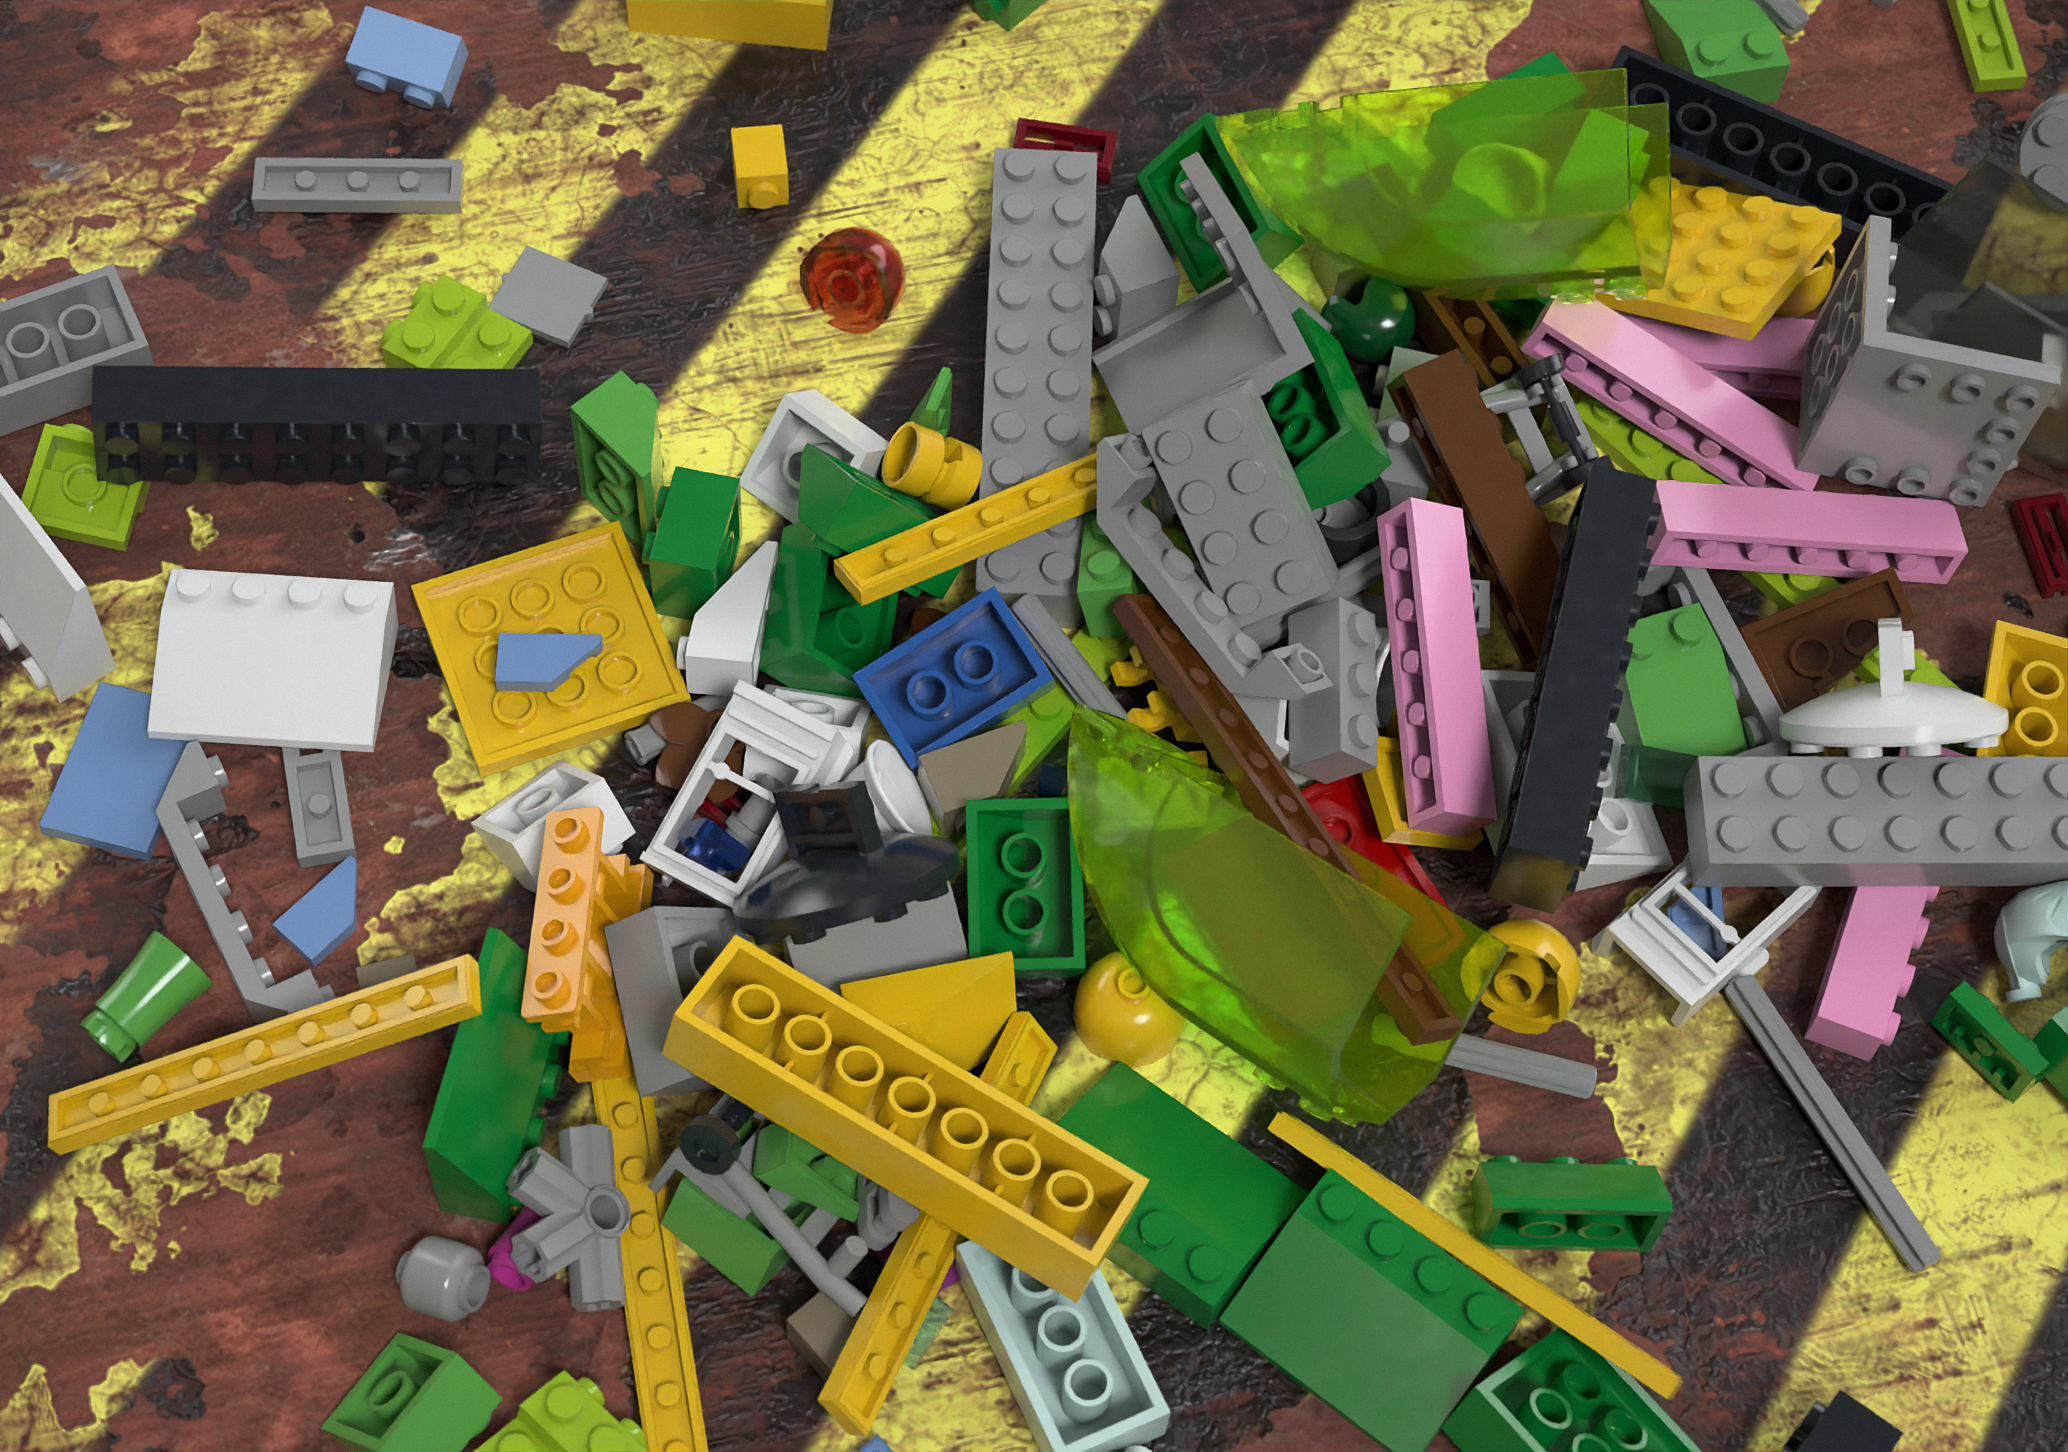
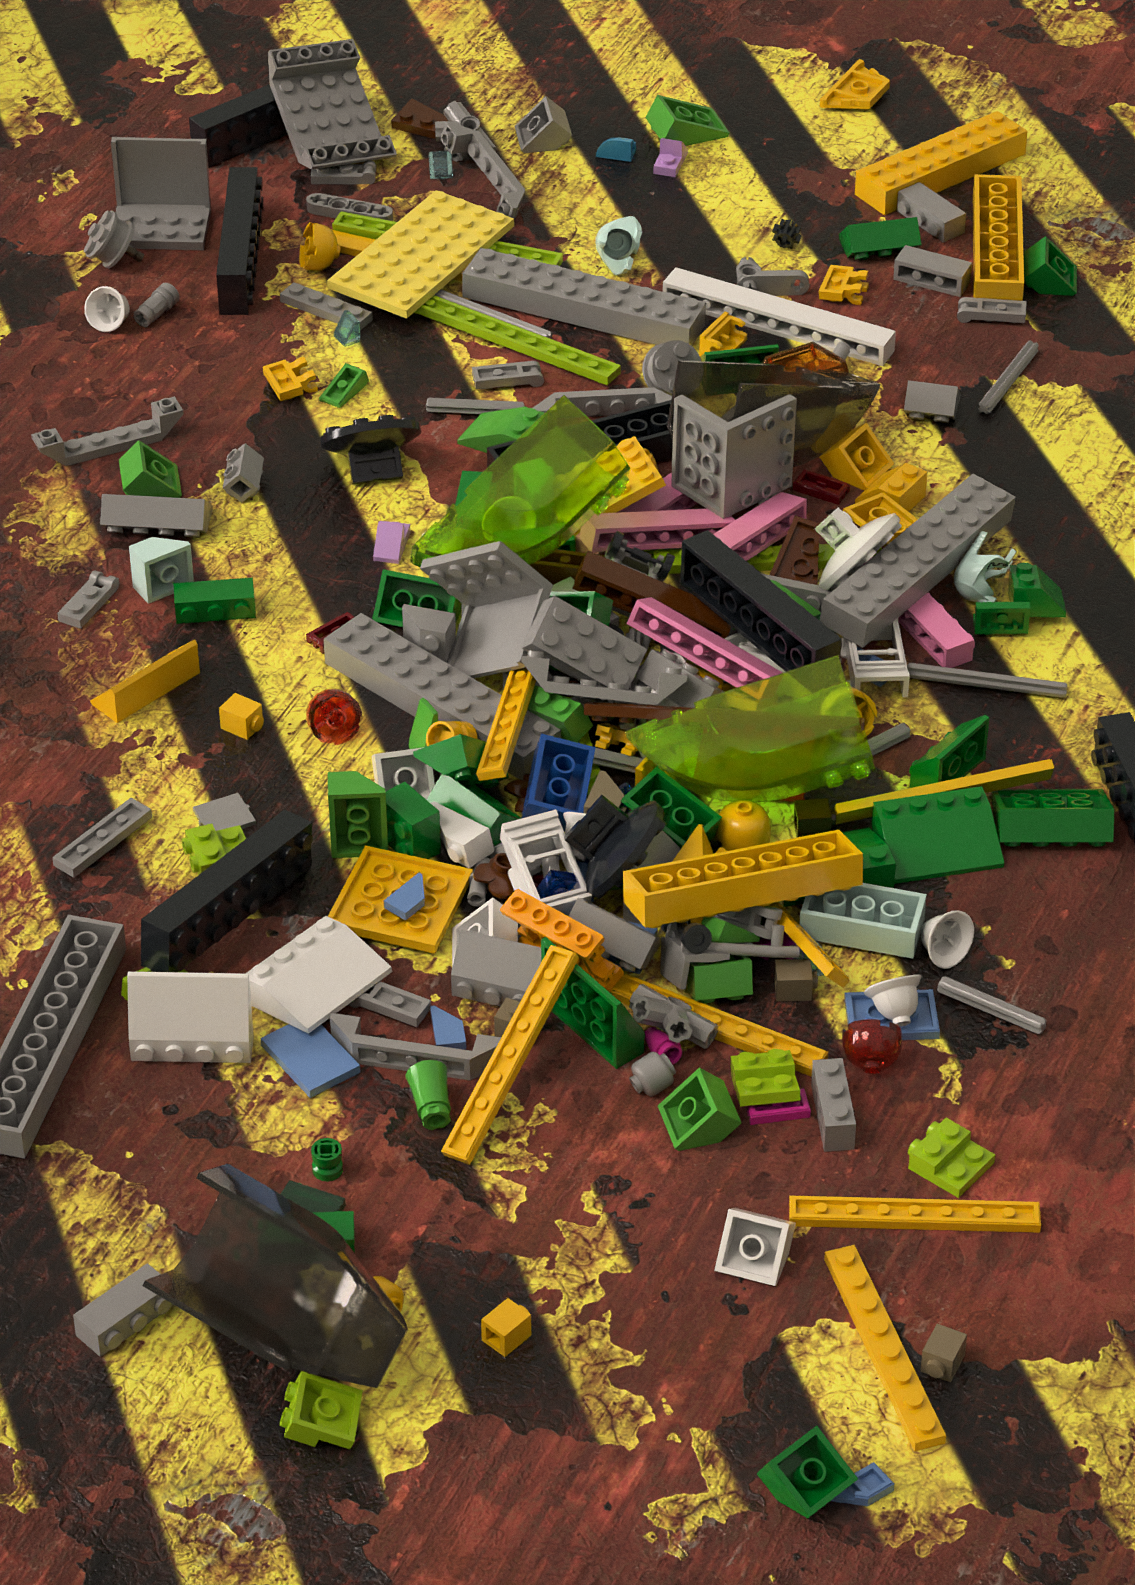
camera: 45 degrees left, 20 degrees down
light blue brick [345,6,469,109] -> none
none -> lavender slope [373,521,411,564]
none -> light grey slope [451,930,541,1007]
none -> light grey slope [533,387,675,431]
none -> dark brown brick [793,798,836,838]

